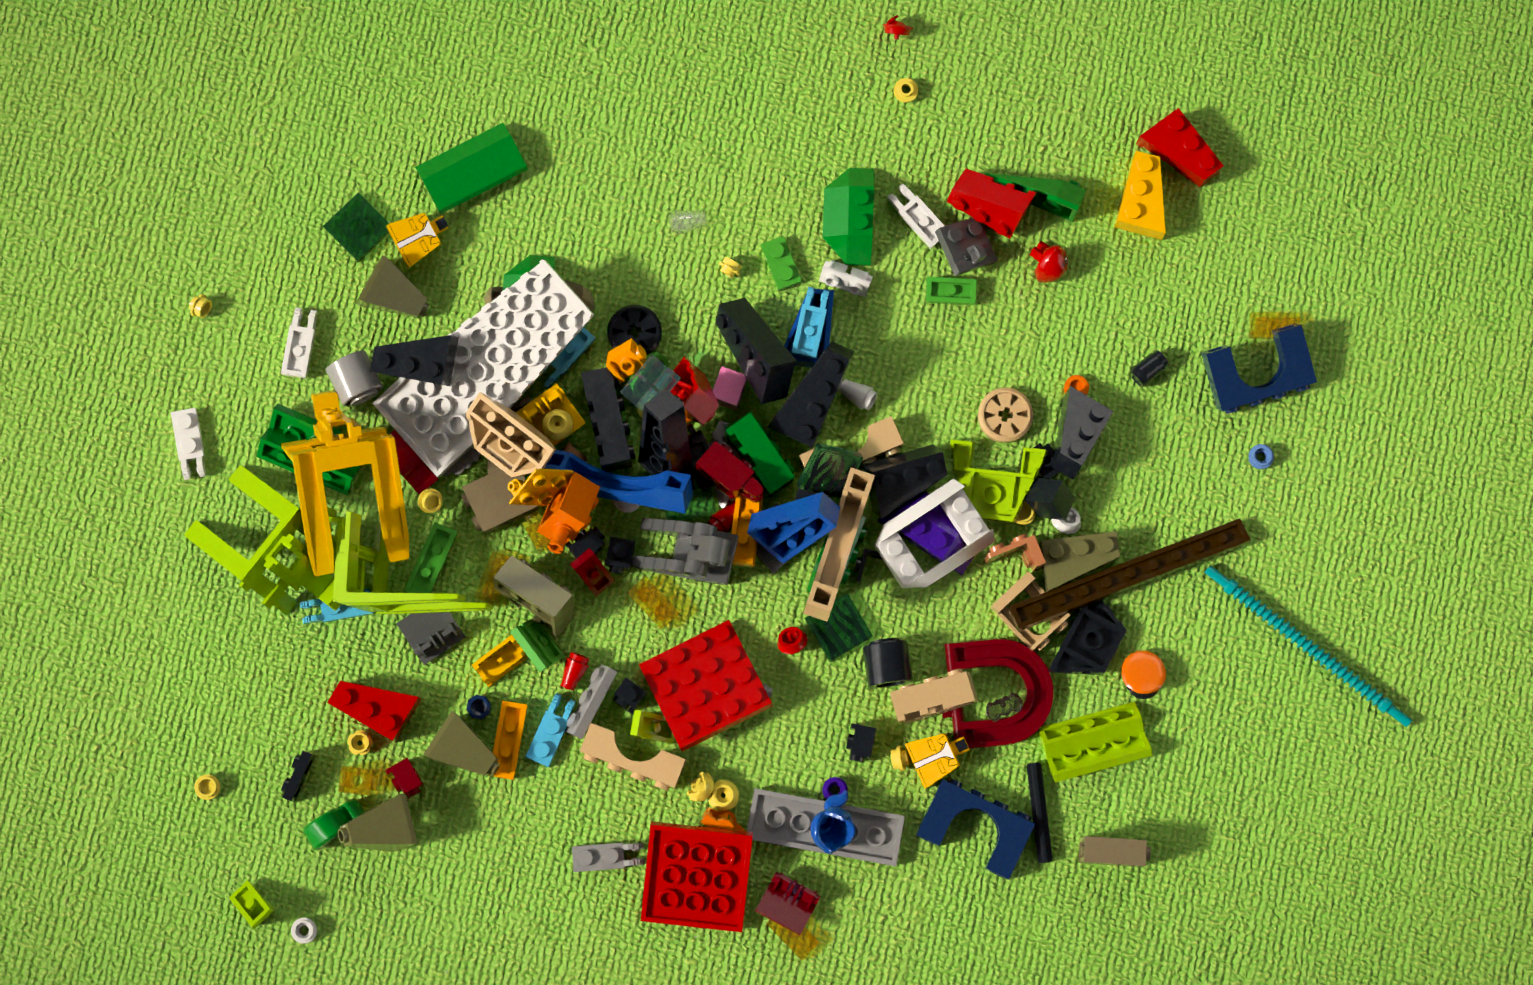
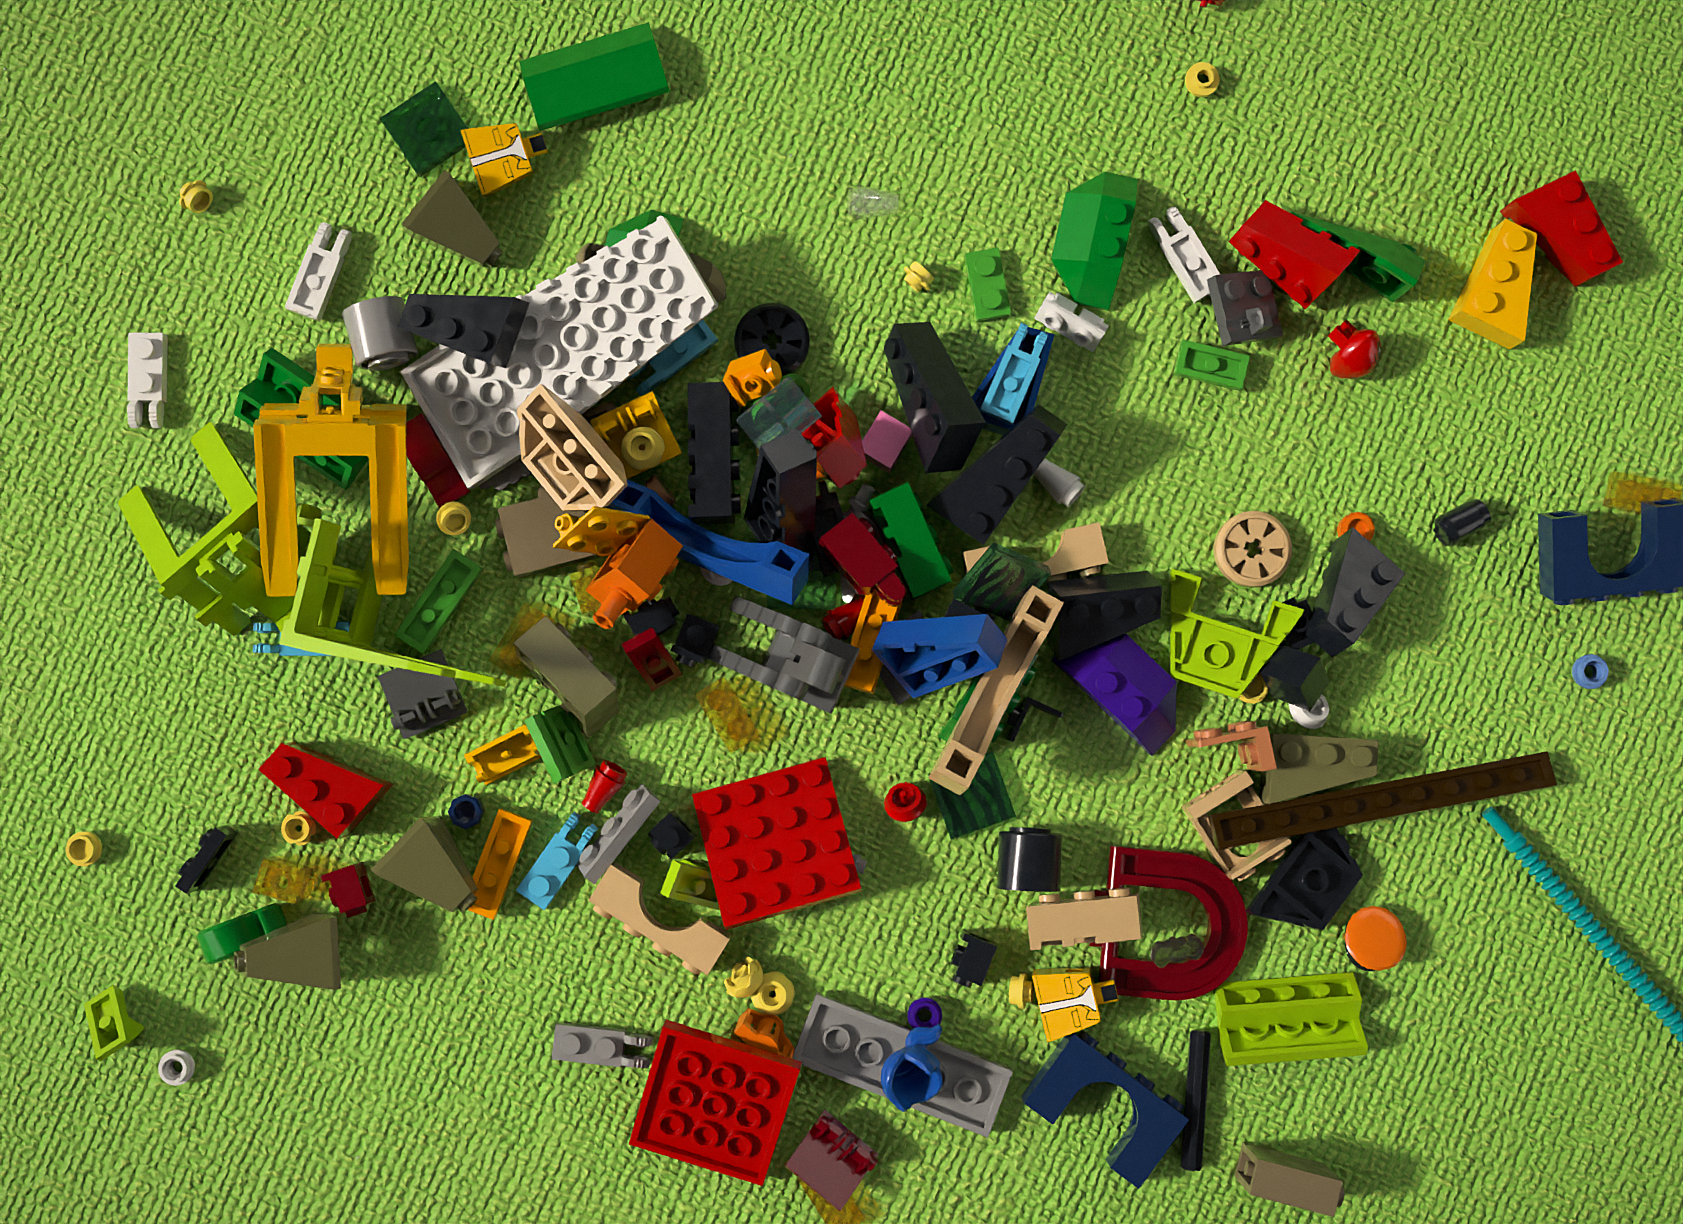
camera: 15 degrees right, 5 degrees up
white wedge [874,479,995,588] -> none

